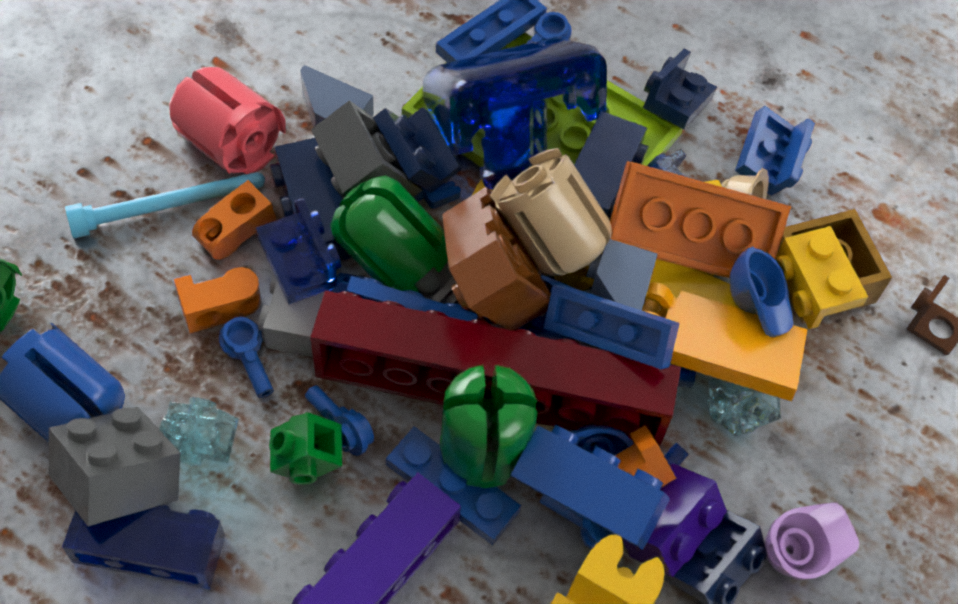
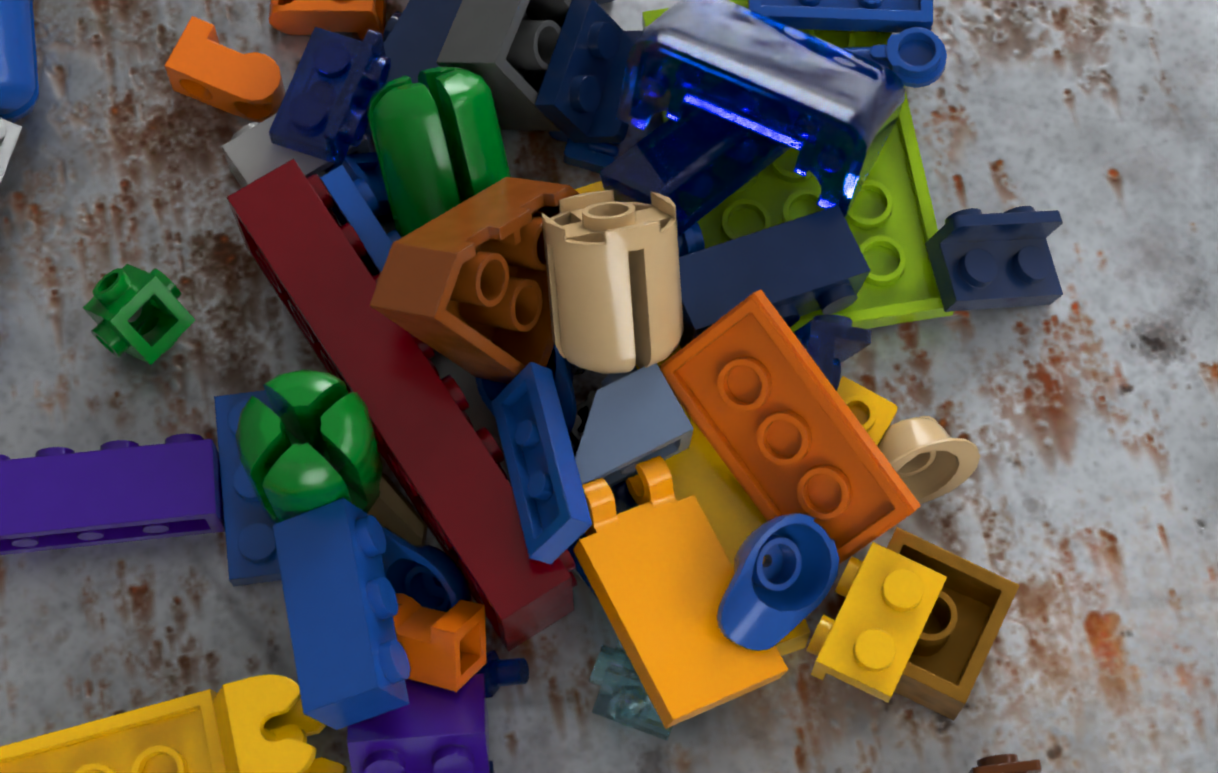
camera: 50 degrees right, 10 degrees up
clear light blue brick [160,397,239,466] -> none
blue plate [219,317,274,398] -> none
blue plate [305,385,374,456] -> none
blue bracket [735,106,815,196] -> none

